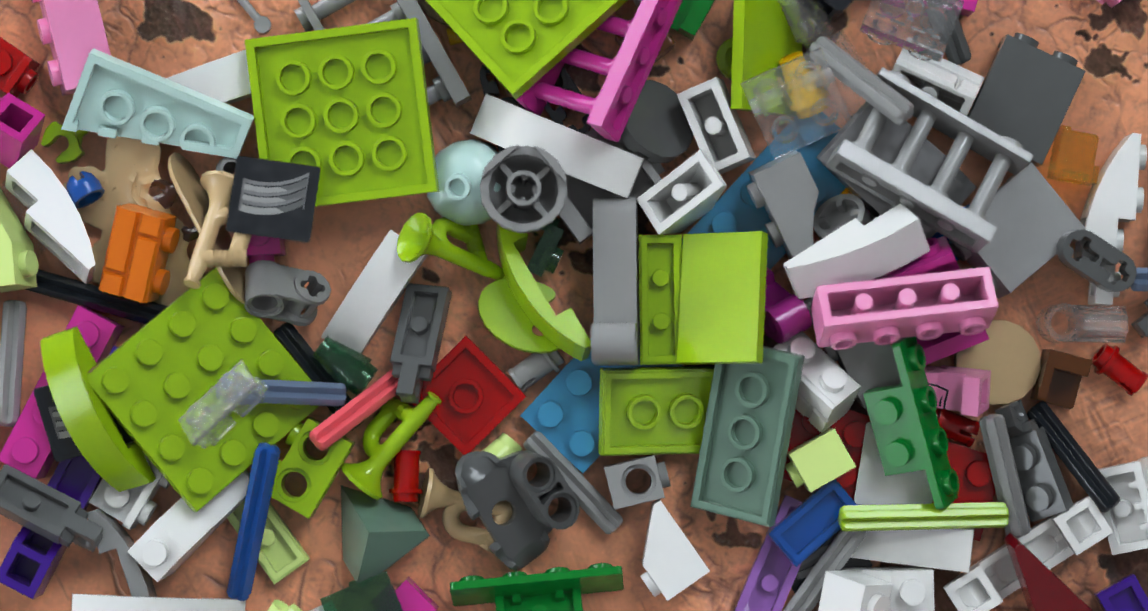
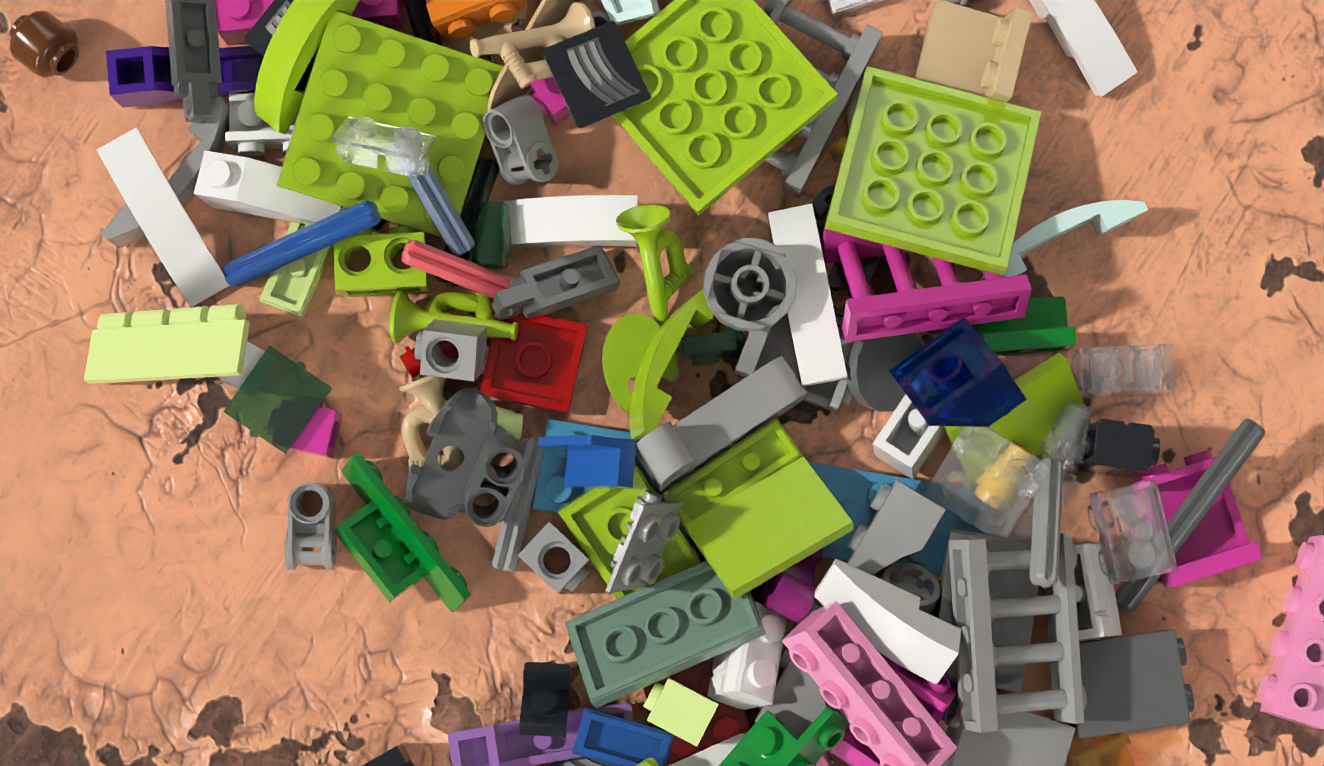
camera: 55 degrees right, 5 degrees down
sand green slope [341,485,430,588] -> none
light aqua cylinder [427,139,501,226] -> none
light grey pin [507,351,565,393] -> none
white slope [636,149,727,235] -> none
white slope [640,499,710,601] -> none
none -> light grey brick [415,319,488,382]
none -> black bracket [519,662,570,737]
none -> blue panel [538,435,636,488]
none -> light grey hinge [606,490,683,593]
none -> clear blue slope [889,317,1027,427]

